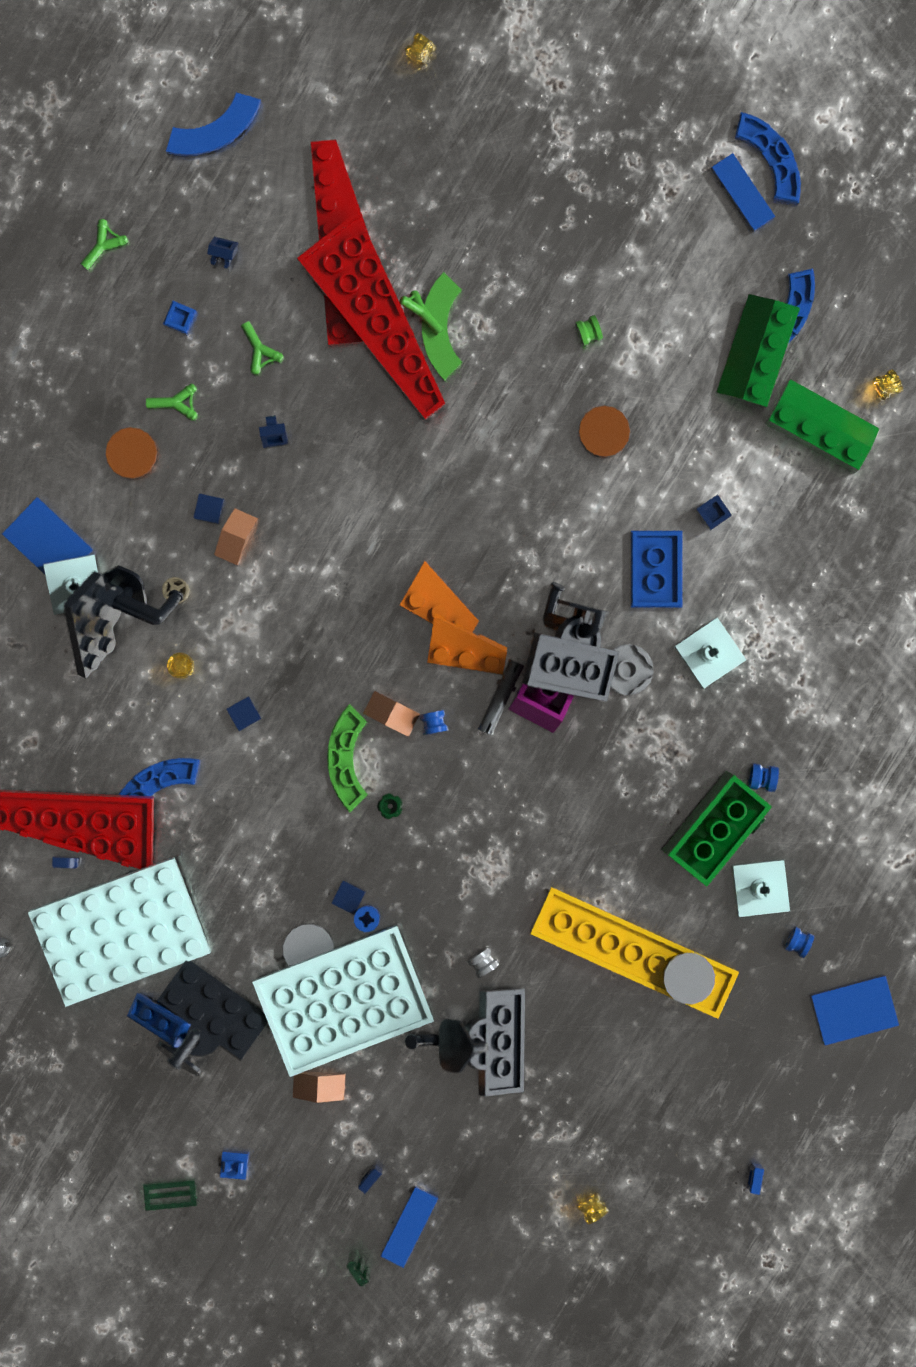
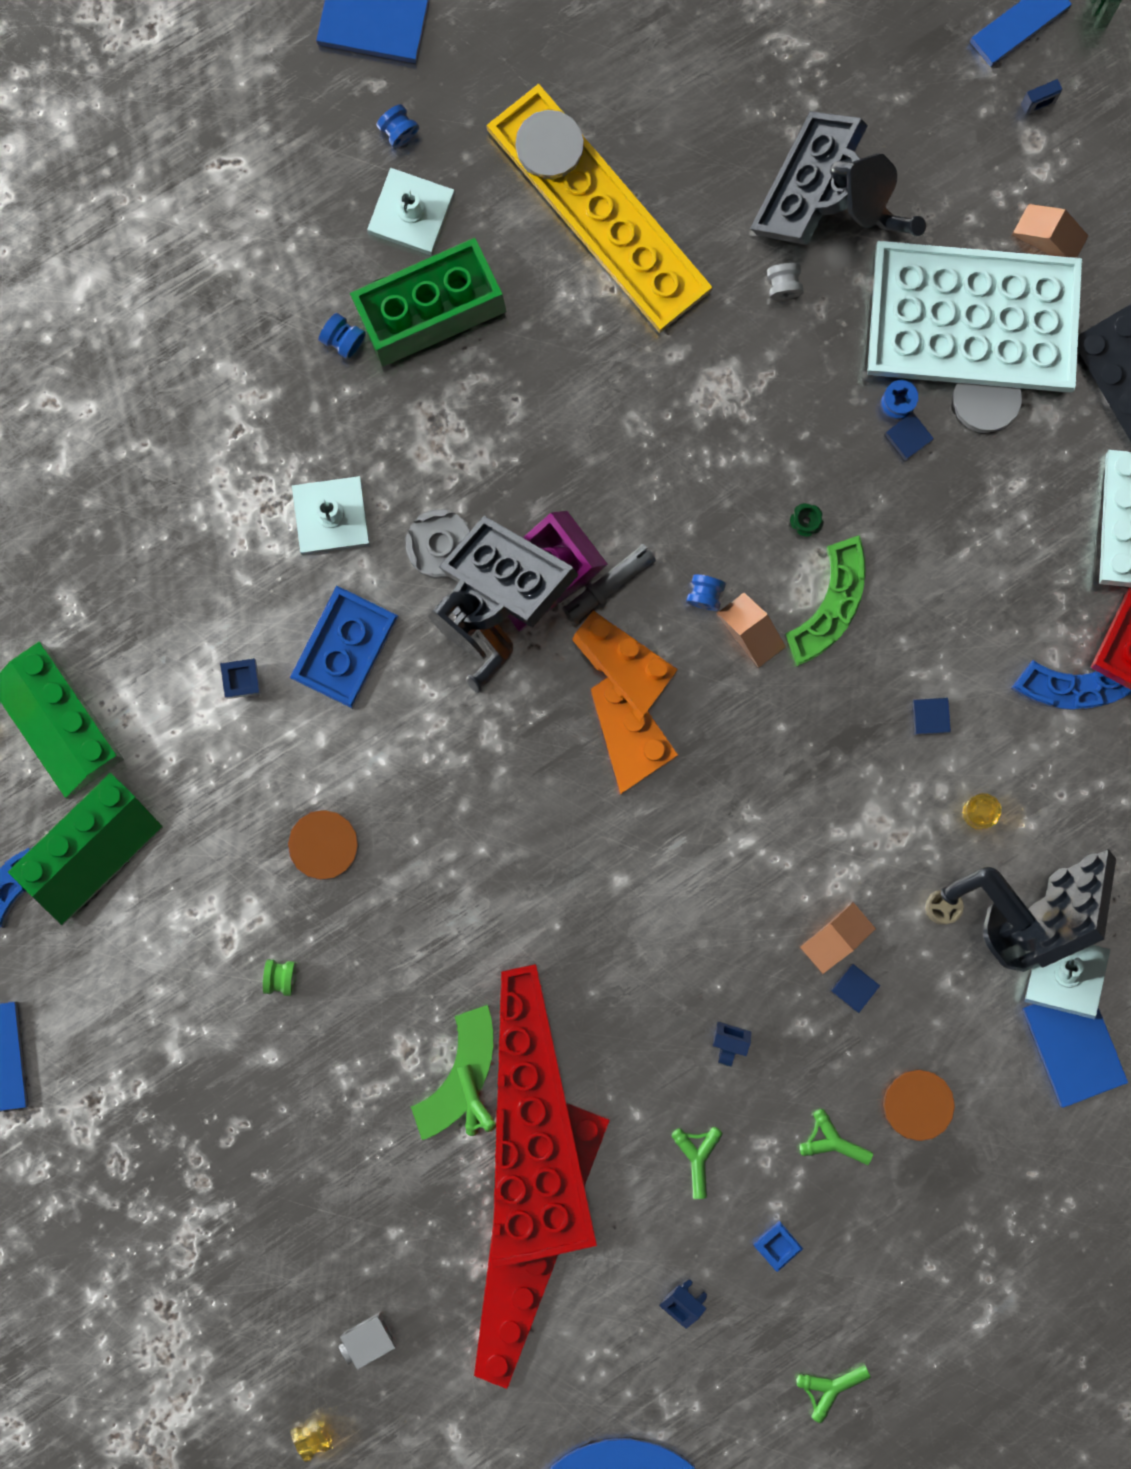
camera: 155 degrees left, 5 degrees down
none -> light grey brick [339,1312,397,1370]

